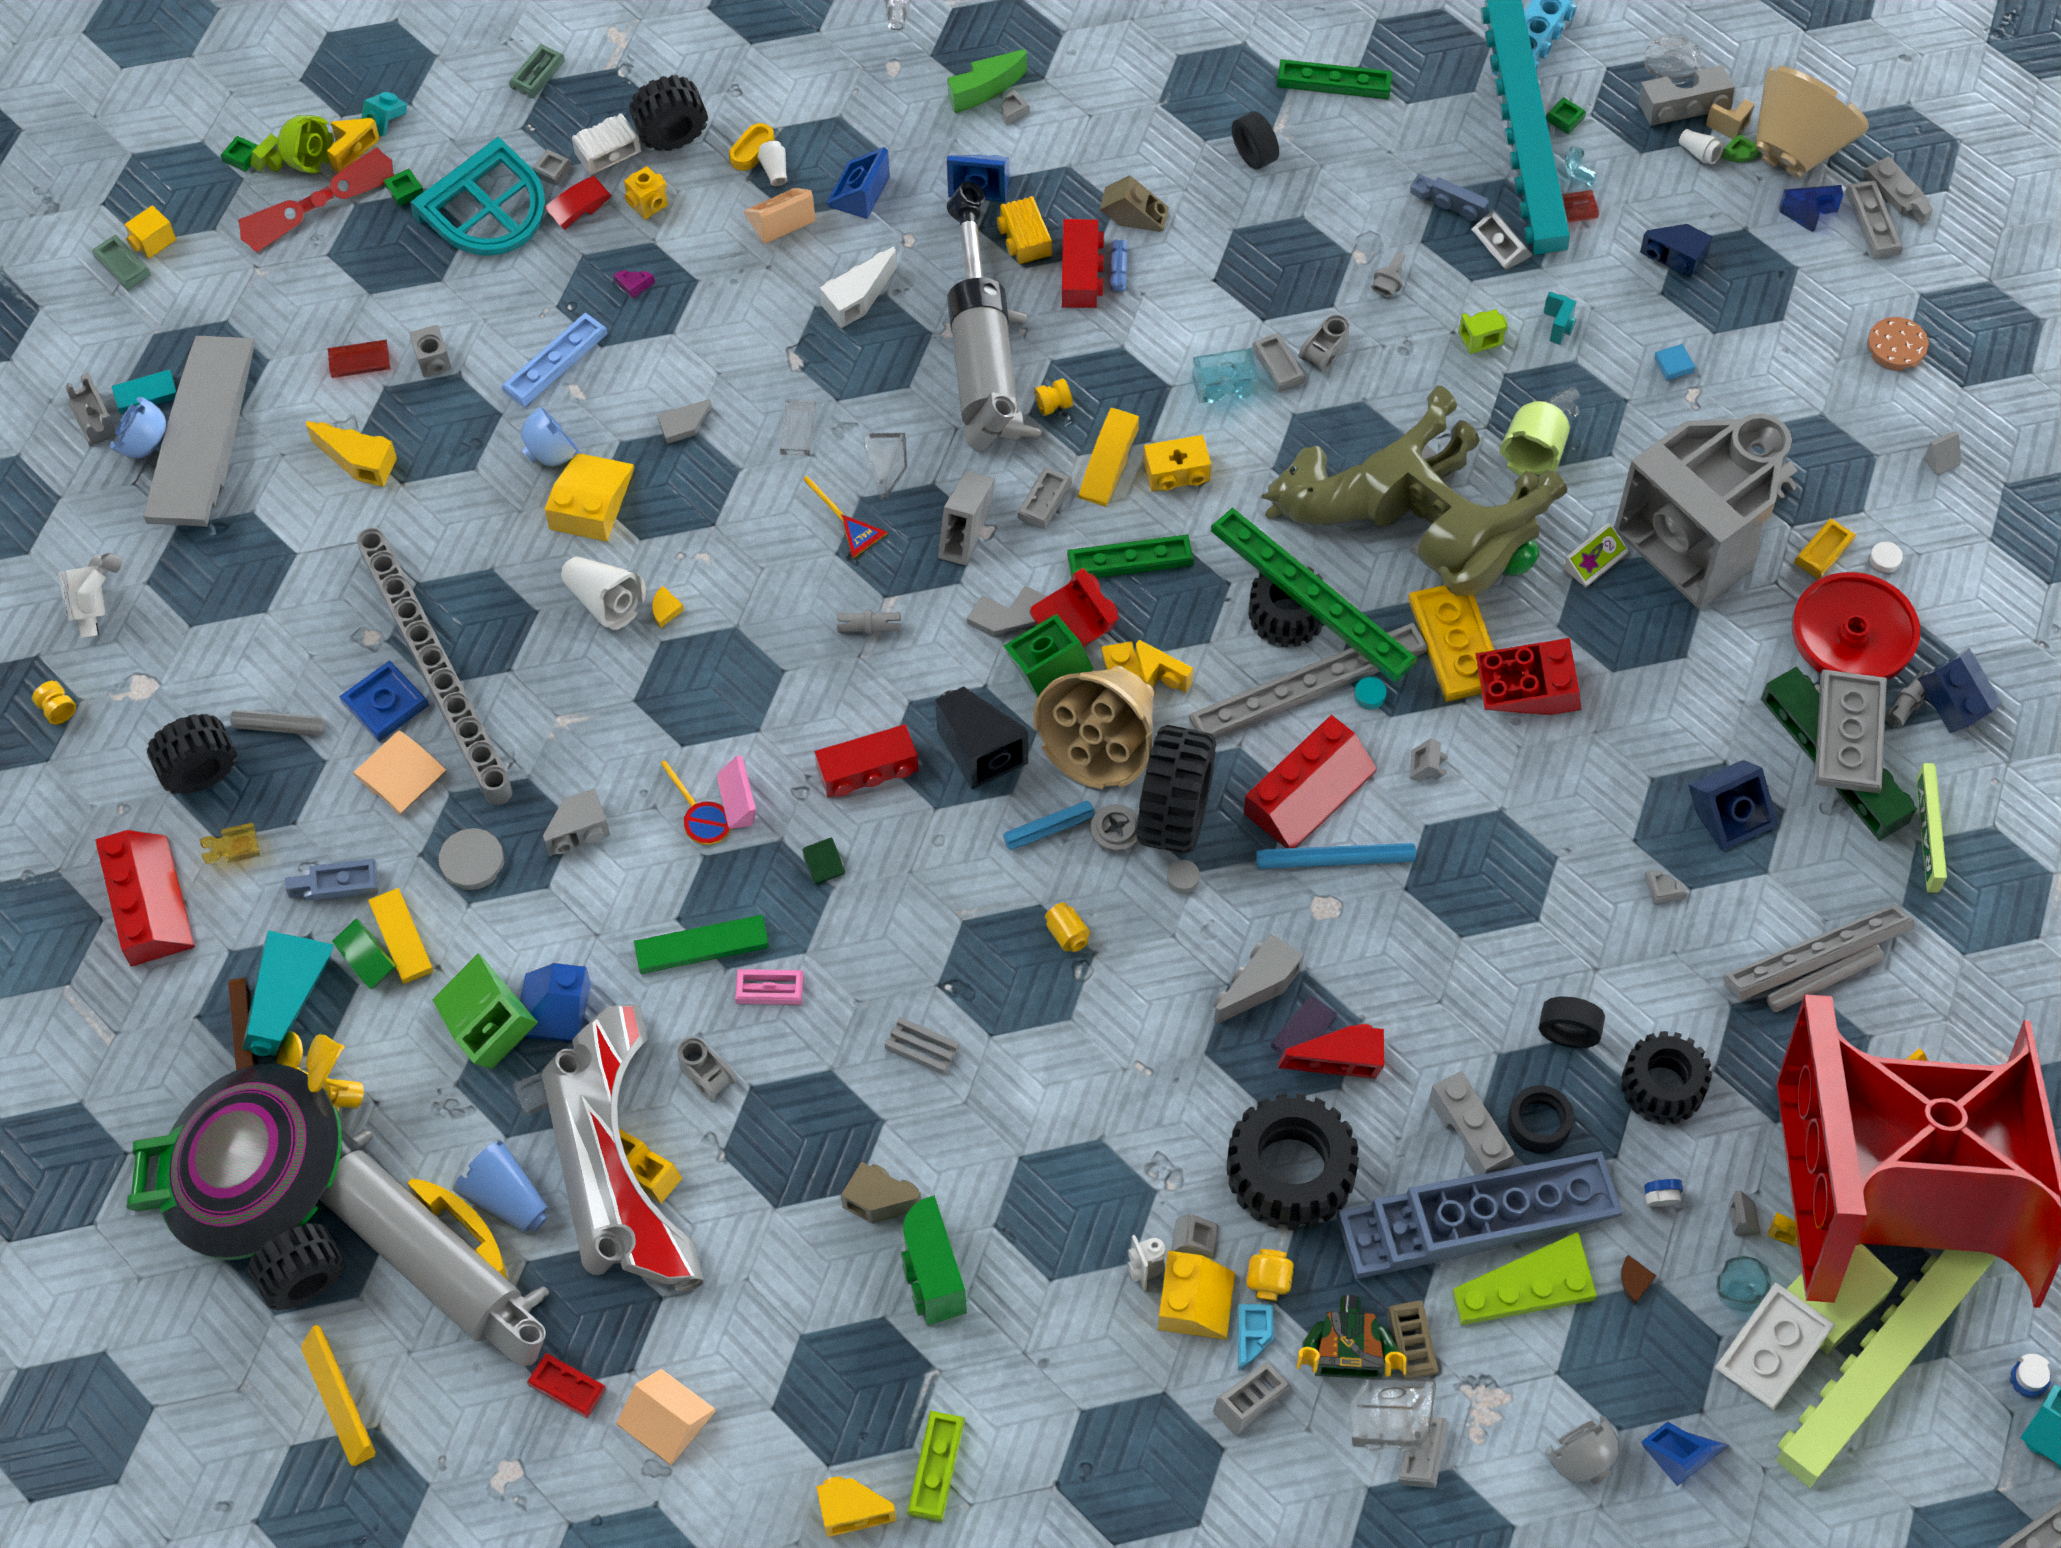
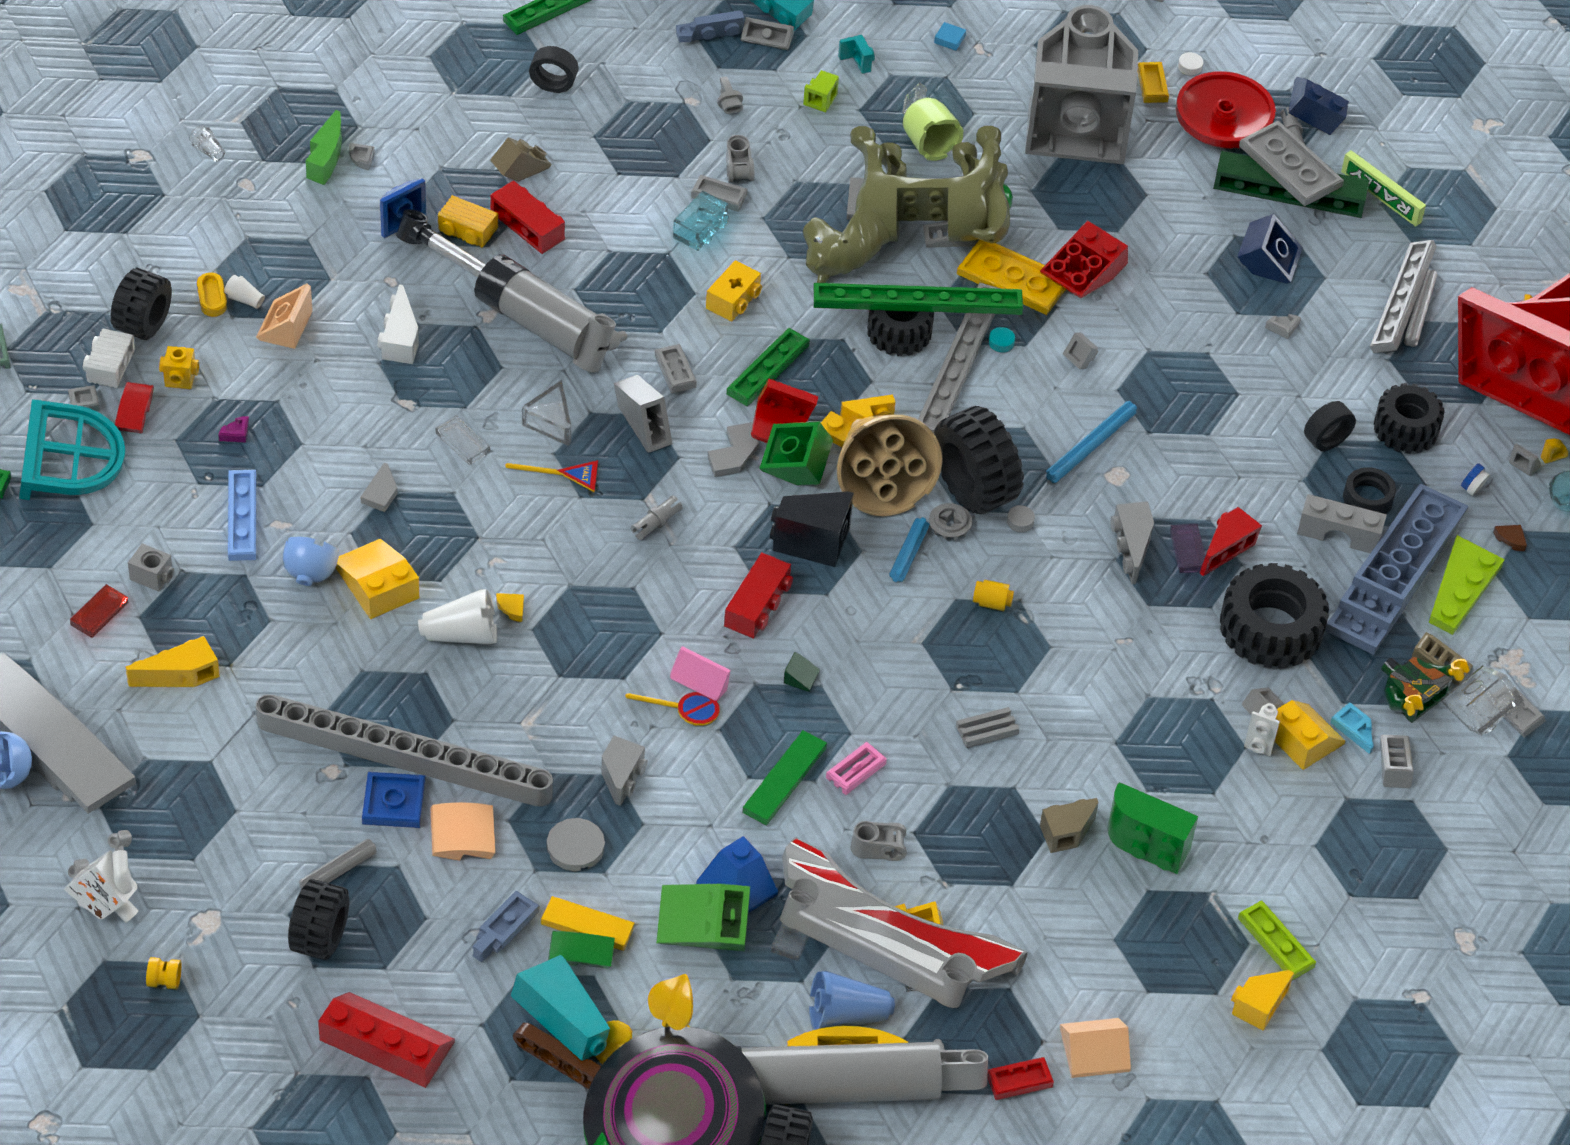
camera: 50 degrees left, 10 degrees down
clear yellow plate [200,822,260,864] -> none
blue slope [826,147,890,219] -> none
yellow wheel [1034,378,1073,416] -> none
yellow slope [1078,407,1139,507] -> none
medium blue axle [1110,239,1127,292] -> none
slope [1244,714,1377,848] -> none
yellow head [1246,1249,1294,1301] -> none
slope [1563,523,1629,588] -> none

